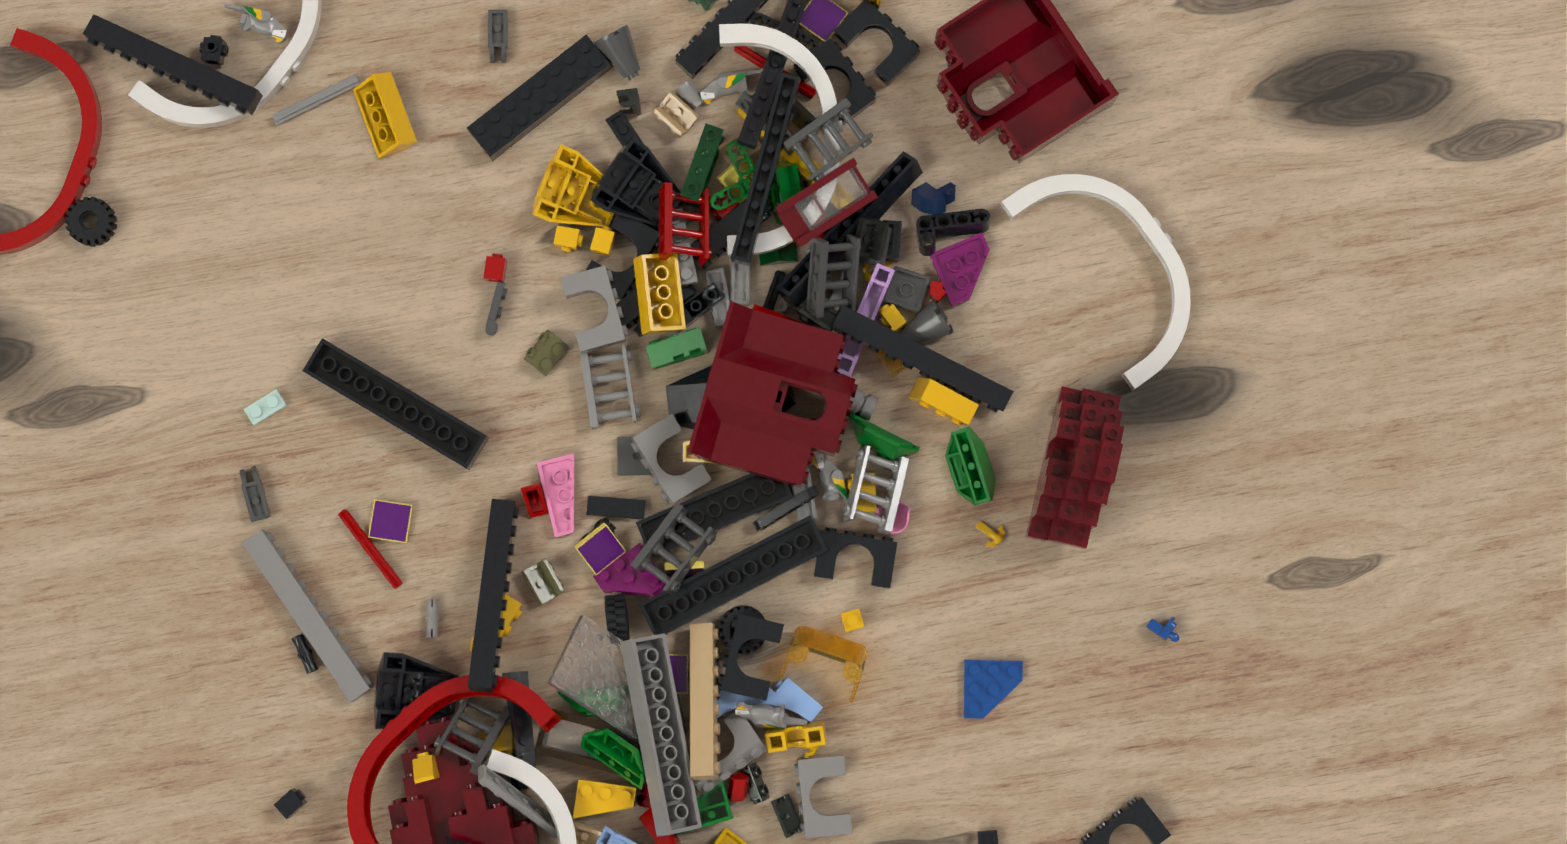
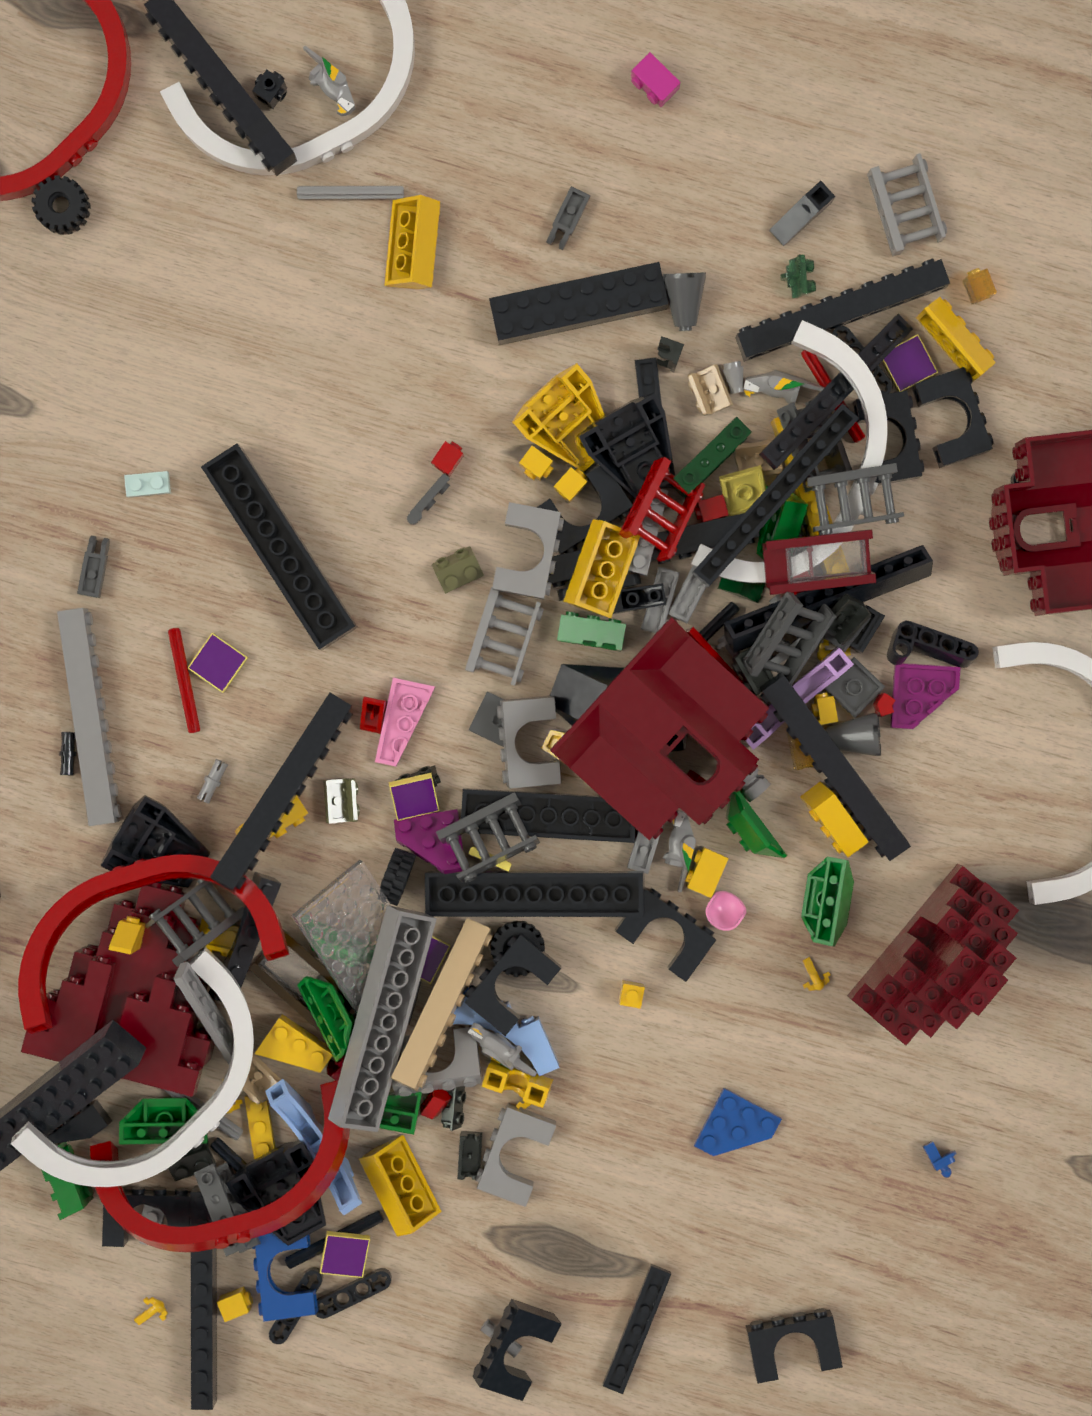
camera: 25 degrees right, 5 degrees up
black tile [586,496,646,519] -> none
green beam [710,141,755,210] -> none
black beam [753,485,820,532] -> none
clear yellow windscreen [779,626,868,703] -> none
light grey fence [842,445,909,535] -> none
dark blue brick [911,182,956,214] -> none

